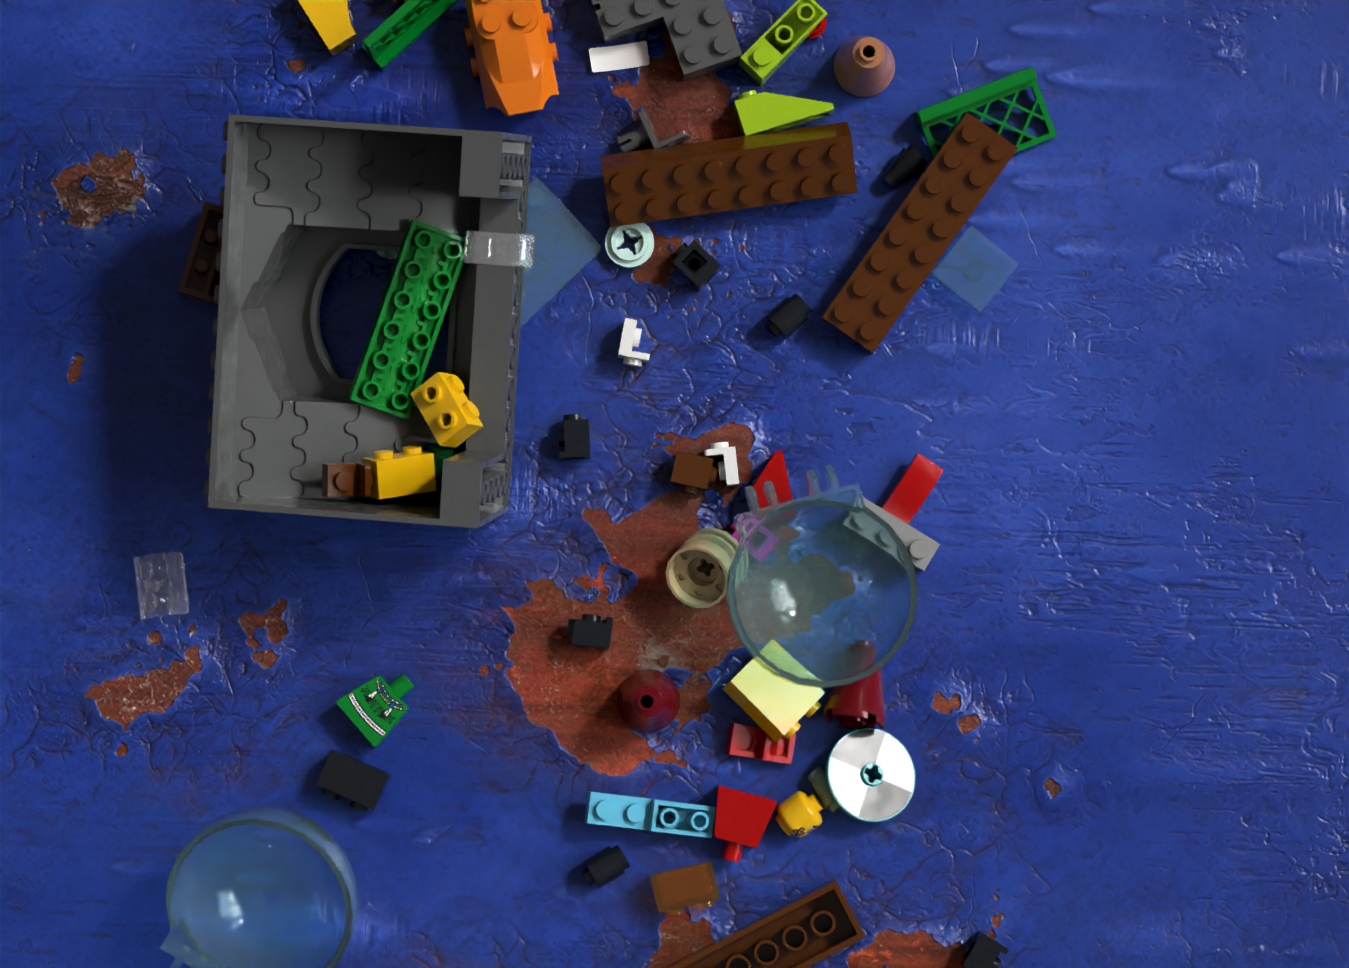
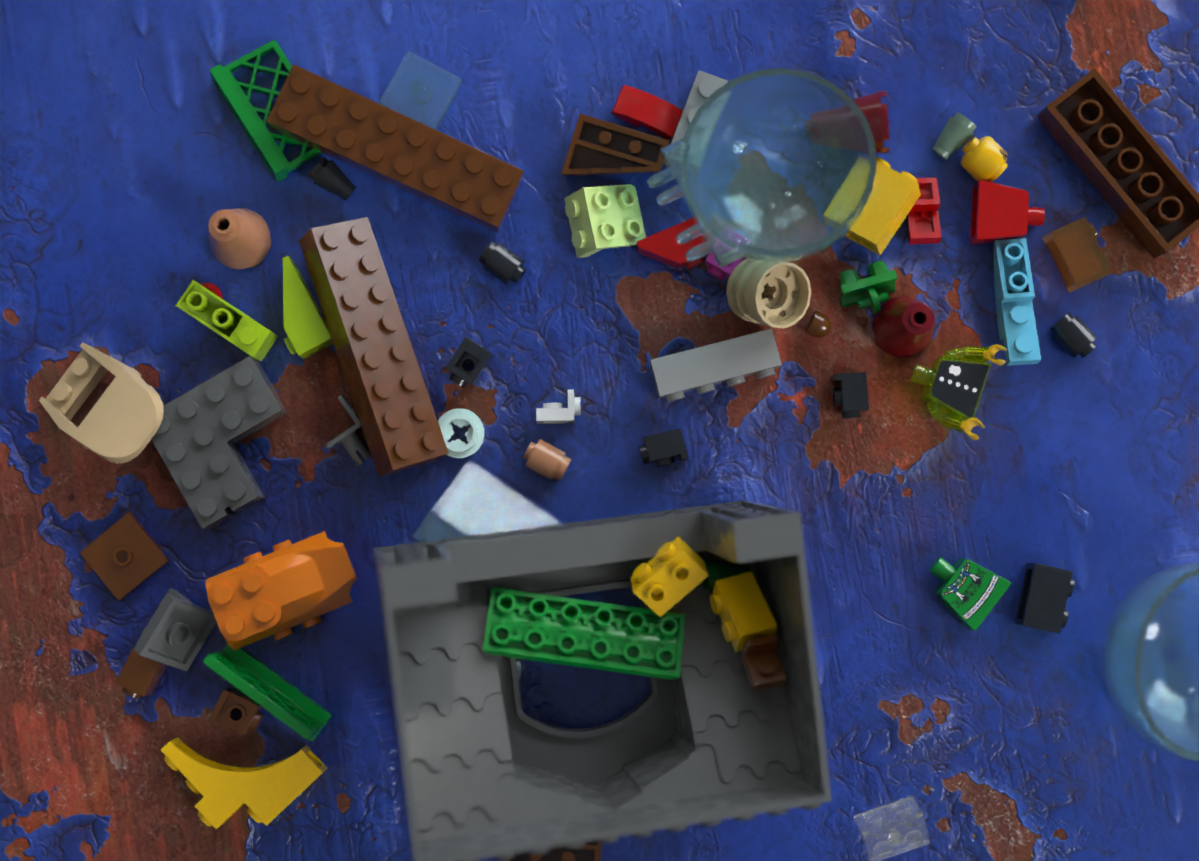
camera: 100 degrees left, 0 degrees up
clear slope [464,230,535,267] -> none
white sticker [589,41,650,72] -> none
reddish brown brick [670,451,718,495] -> none
white bracket [704,442,739,487] -> none
piece [825,728,915,823] -> none
none -> nougat brick [523,439,572,481]
none -> reddish brown wedge [561,113,670,176]
none -> yellowish green bracket [565,184,646,258]
none -> light grey brick [649,329,782,402]
none -> reddish brown hinge [805,310,831,338]
none -> green hips [839,260,898,315]
none -> torso [910,344,1007,441]

